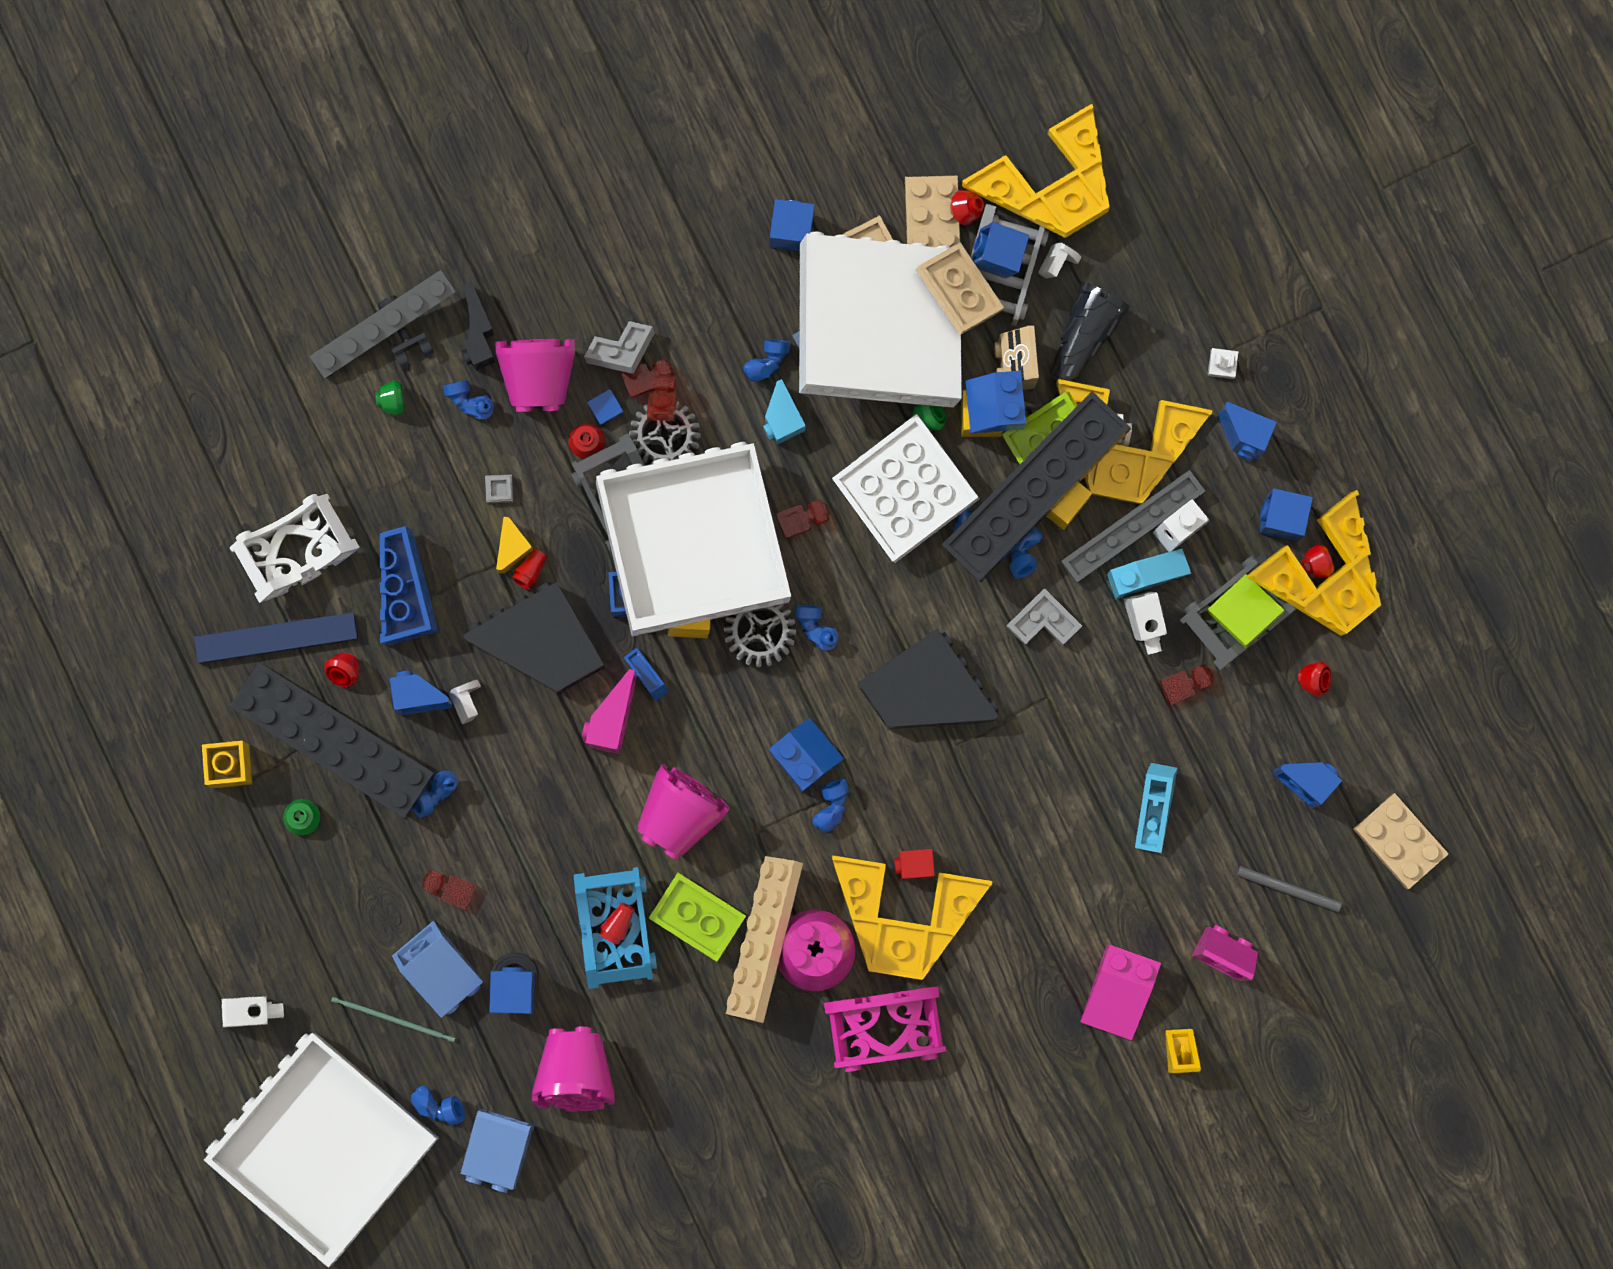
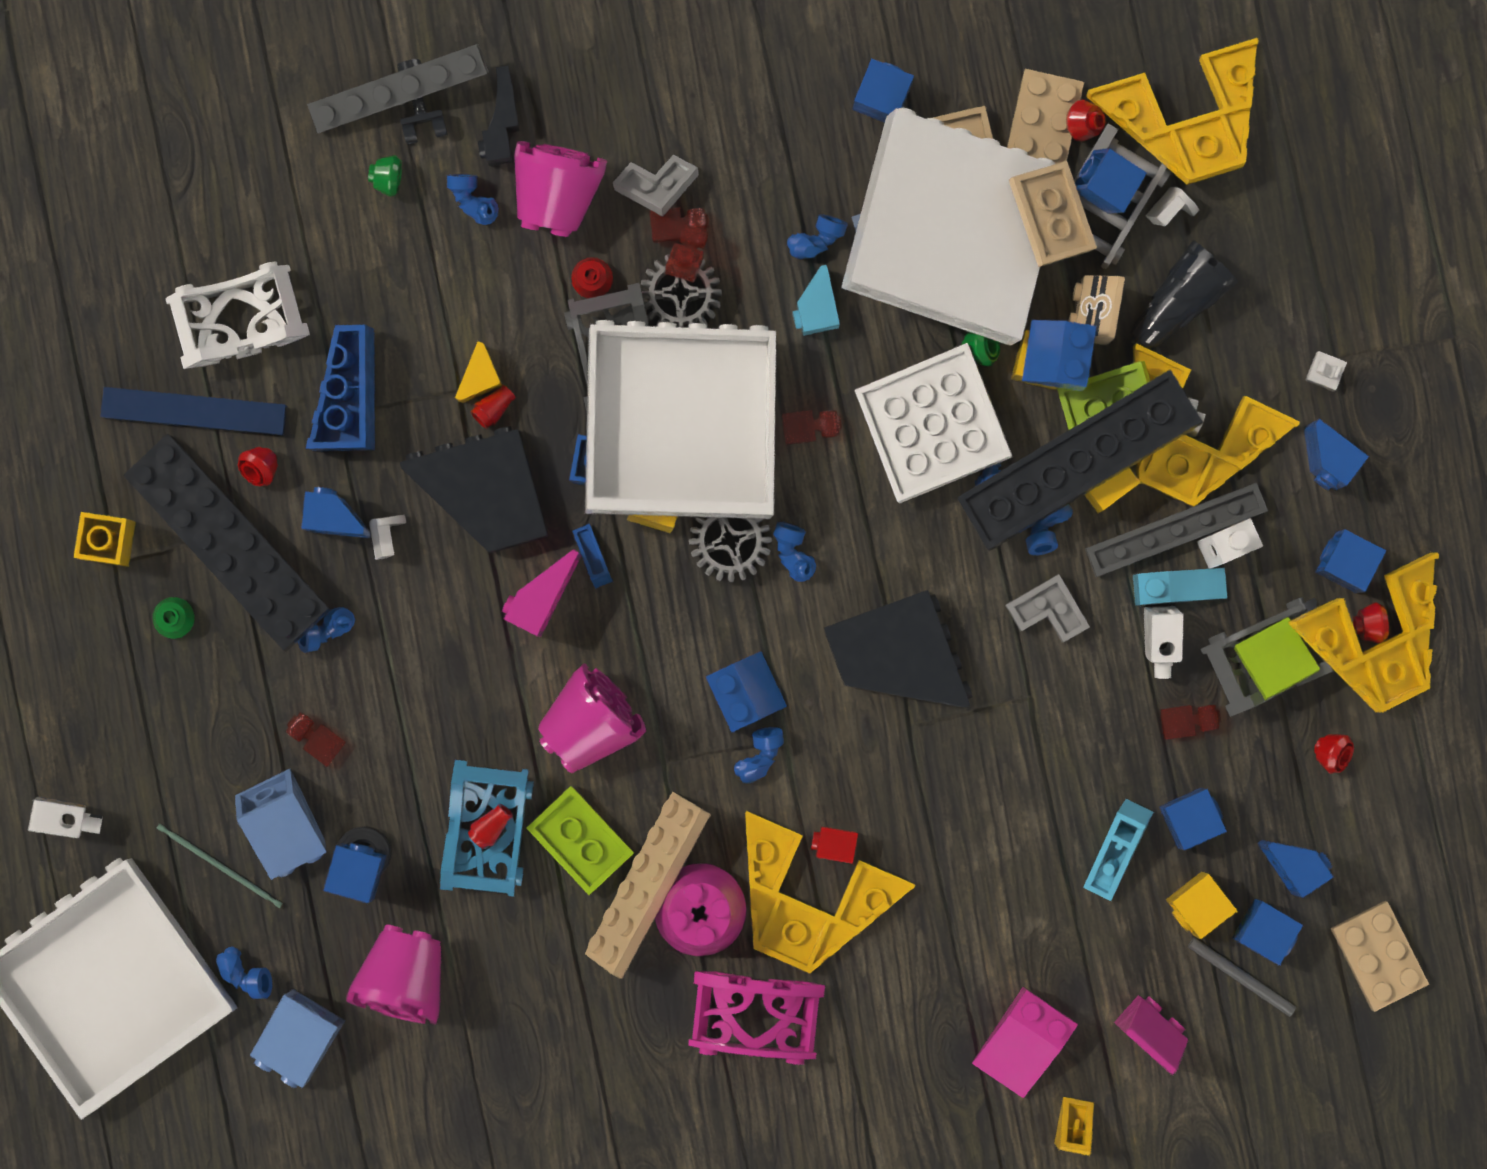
camera: 15 degrees right, 5 degrees up
light grey tile [485,475,514,504] -> none
blue tile [587,389,623,426] -> none
none -> blue head [1159,788,1227,850]
none -> yellow head [1166,872,1237,939]
none -> blue head [1232,899,1303,965]

